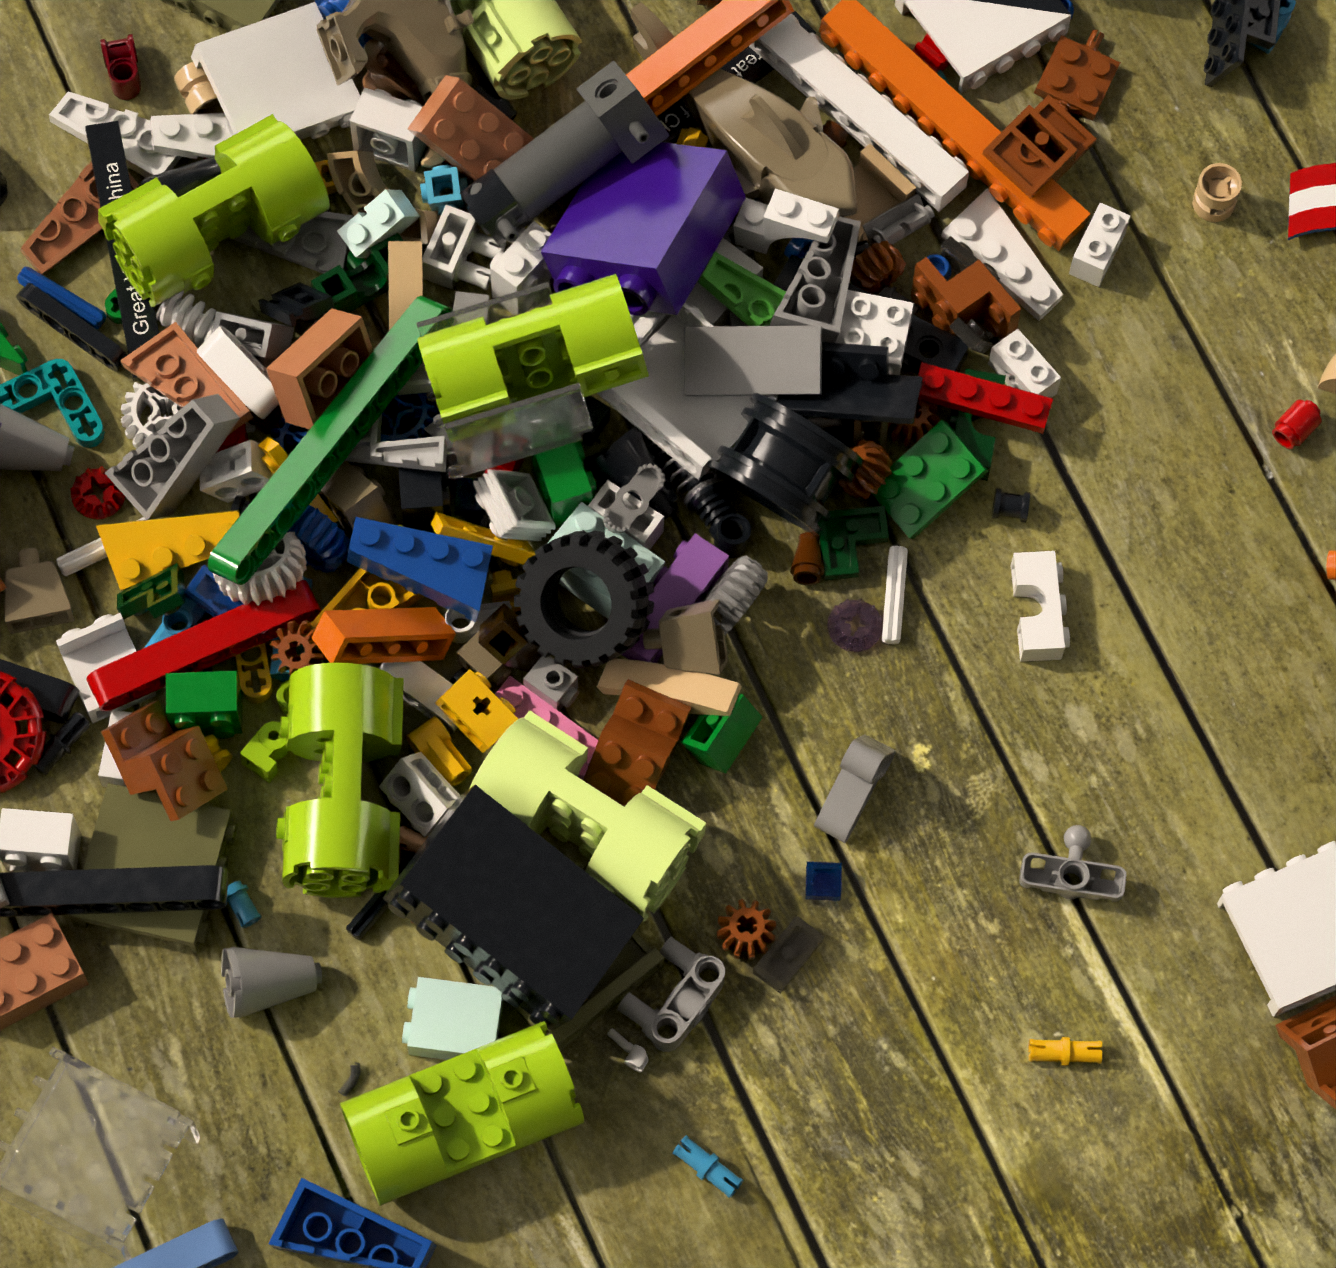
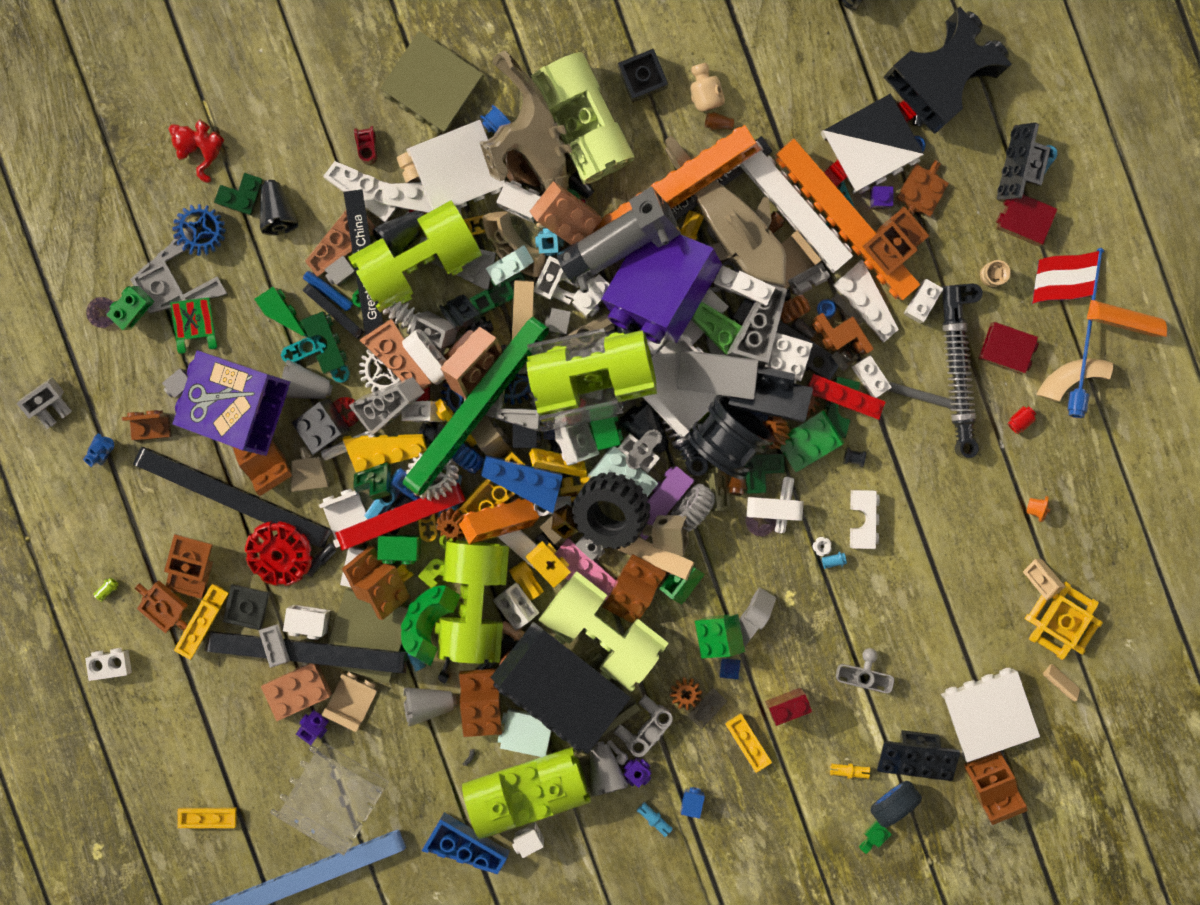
camera: 10 degrees right, 20 degrees up
none -> brick [291,398,350,454]
none -> dark purple brick [296,710,329,746]
none -> dark green arch [301,311,348,374]
none -> tan panel [322,671,379,732]
none -> light grey brick [325,256,356,286]
none -> green brick [401,585,461,666]
none -> black hand [438,657,451,684]
none -> dark orange bracket [459,669,502,737]
none -> white brick [512,822,544,858]
none -> light grey cone [590,741,629,797]
none -> dark purple brick [624,757,651,788]
none -> blue brick [680,787,705,819]
none -> green brick [695,614,745,659]
none -> olive hinge [708,461,730,512]
none -> yellow plate [725,713,772,773]
none -> white beam [747,497,804,521]
none -> dark red brick [765,688,812,726]
none -> white plate [813,537,832,556]
none -> dark azure pin [821,552,847,569]
none -> green plate [858,820,892,854]
none -> dark purple brick [870,186,893,209]
none -> black wheel [870,781,922,828]
none -> black bracket [877,730,960,781]
none -> dark grey piece [887,382,956,409]
none -> black piece [941,283,983,458]
none -> dark red brick [978,322,1039,374]
none -> dark red brick [996,194,1058,246]

